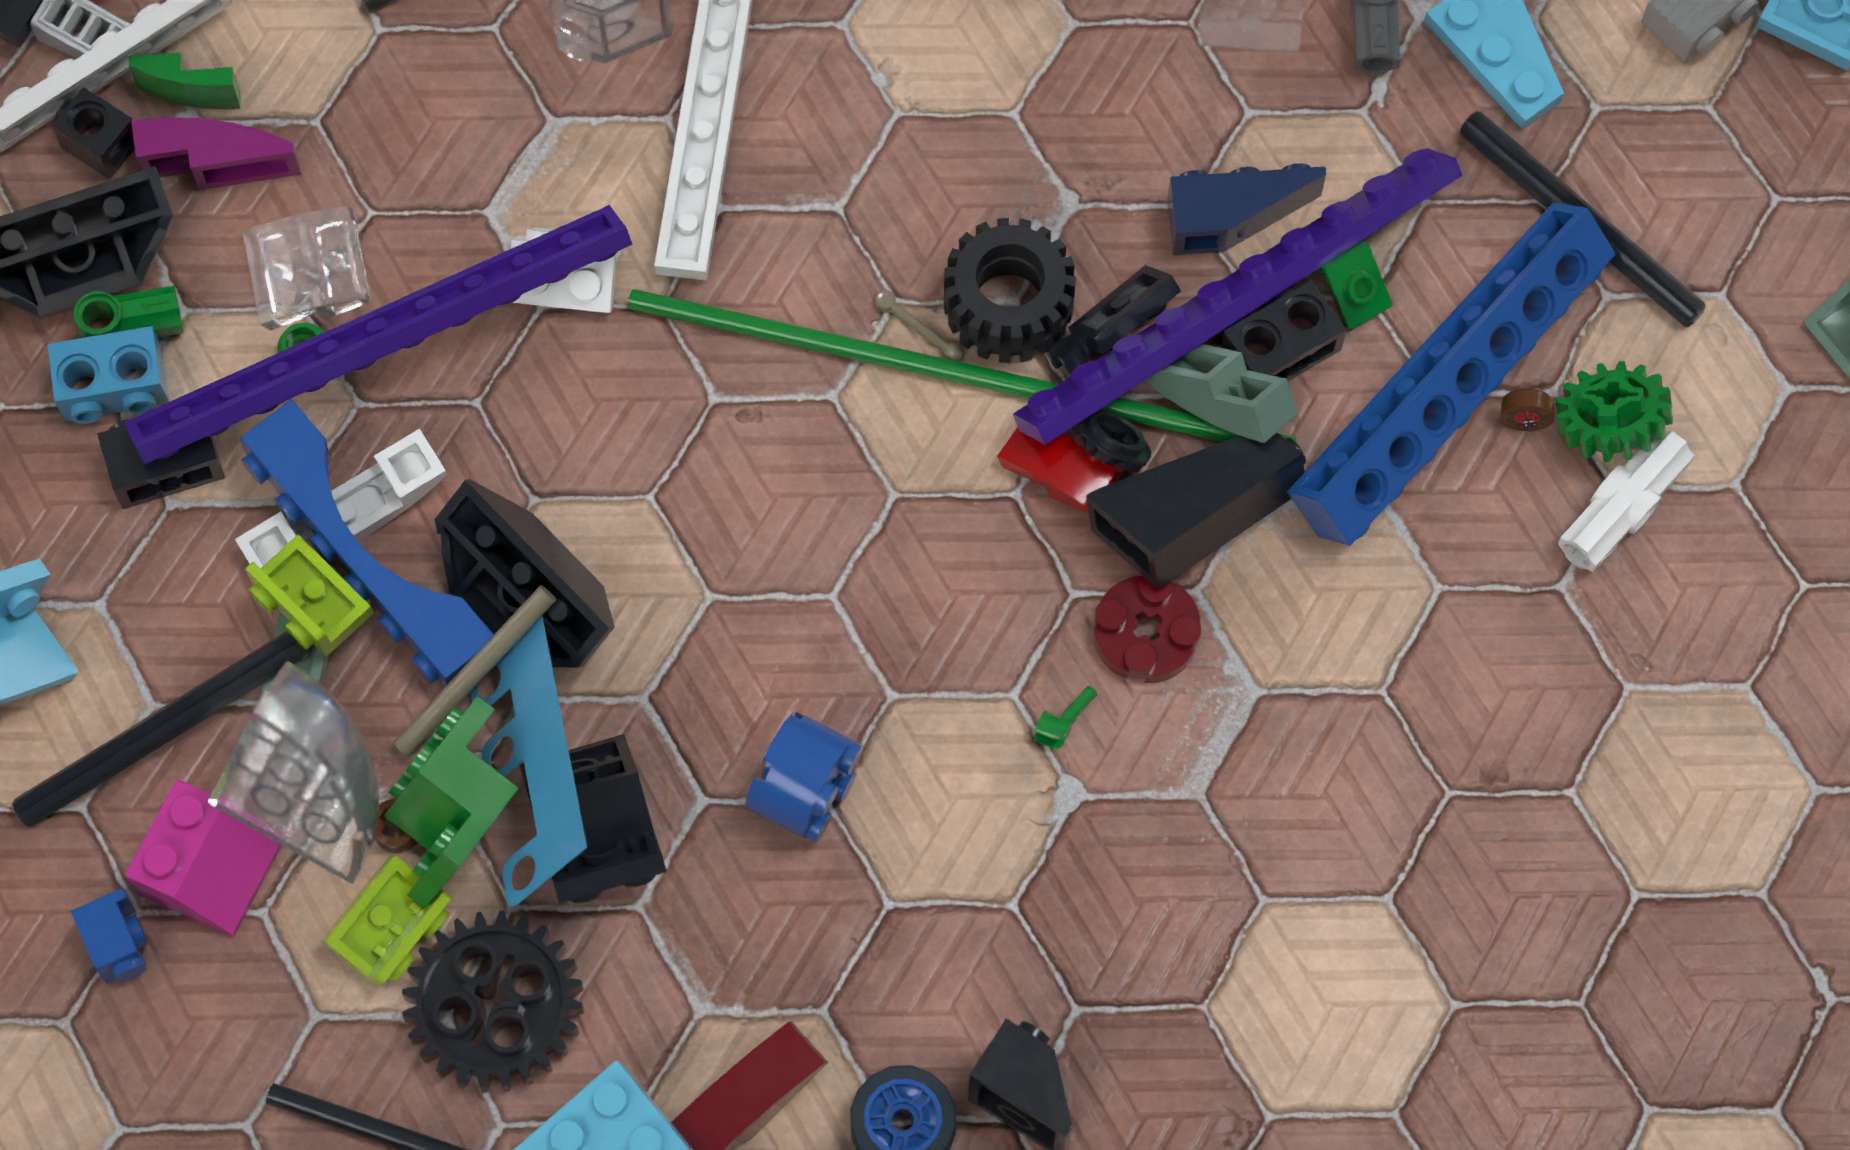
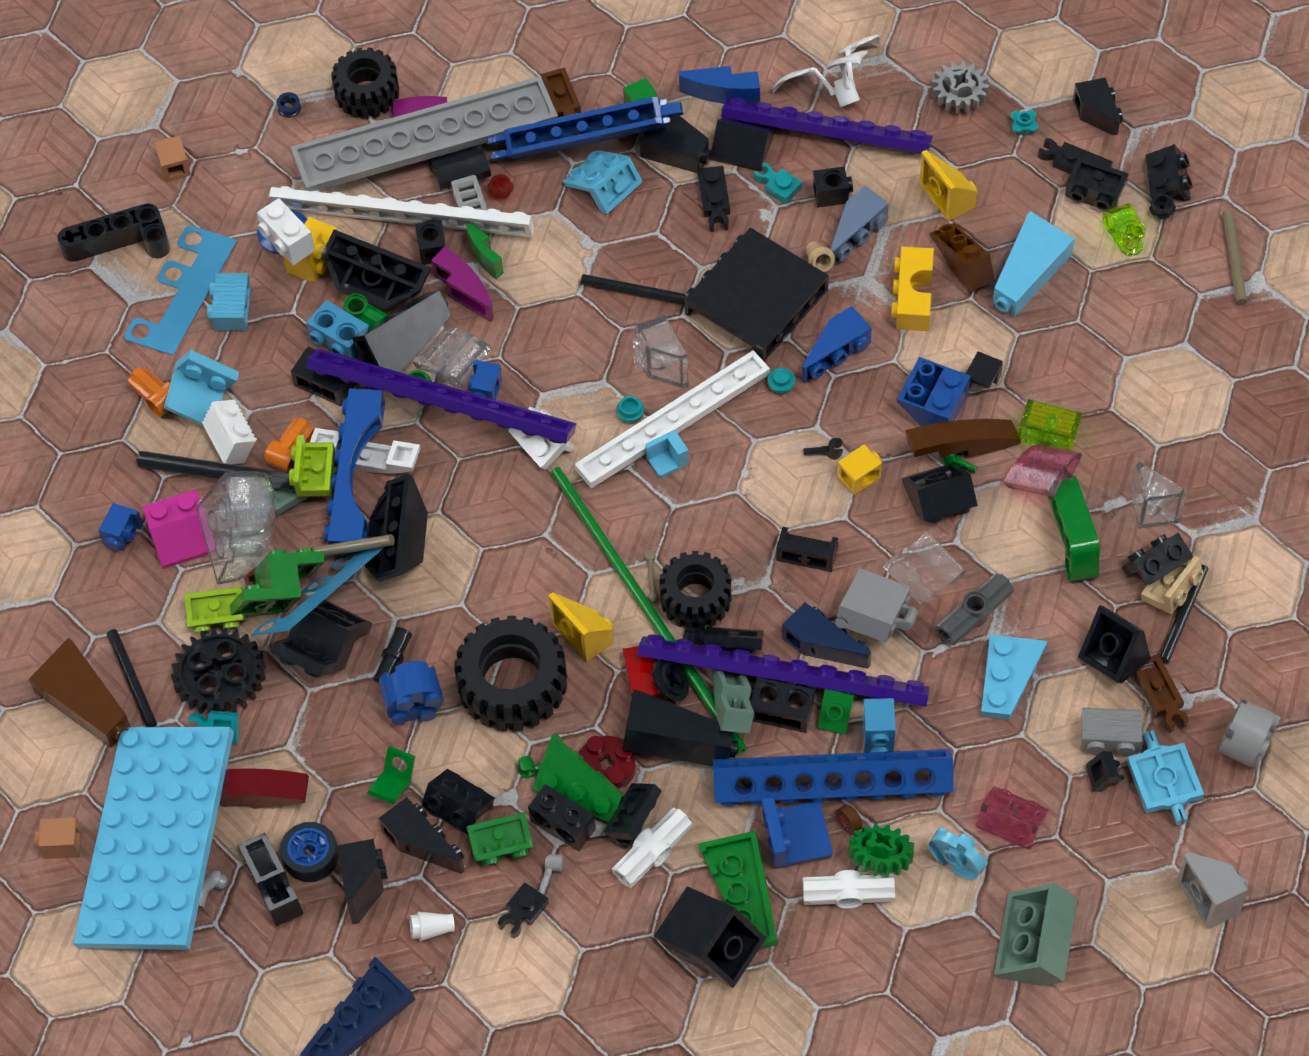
camera: 50 degrees right, 10 degrees down
black axle [1460,111,1706,327] -> none
none -> teal plate [188,711,240,744]
none -> white brick [202,400,257,464]
none -> orange piece [264,417,315,473]
none -> slope [351,290,451,372]
none -> green bracket [368,746,416,804]
none -> black pin [373,627,412,683]
none -> black slope [378,797,465,874]
none -> white cone [409,911,455,942]
none -> black bracket [422,768,495,835]
none -> black tyre [454,616,567,731]
none -> green bracket [466,812,534,866]
none -> blue brick [468,360,502,400]
none -> black plate [498,882,549,939]
none -> black brick [528,784,596,852]
none -> green wing [532,733,625,822]
none -> light grey hand [538,854,563,895]
none -> yellow slope [548,592,614,662]
none -> black bracket [604,783,662,848]
none -> white piece [612,807,692,888]
none -> teal plate [616,396,644,423]
none -> medium azure panel [645,429,689,478]
none -> black slope [653,886,767,988]
none -> green wing [698,830,779,949]
none -> blue bracket [762,797,833,868]
none -> black hinge [776,526,839,572]
none -> light grey piece [835,568,918,643]
none -> dark azure brick [862,698,896,753]
none -> medium azure plate [928,828,988,880]
none -> clear pink bracket [976,786,1049,849]
none -> black tile [1086,751,1125,792]

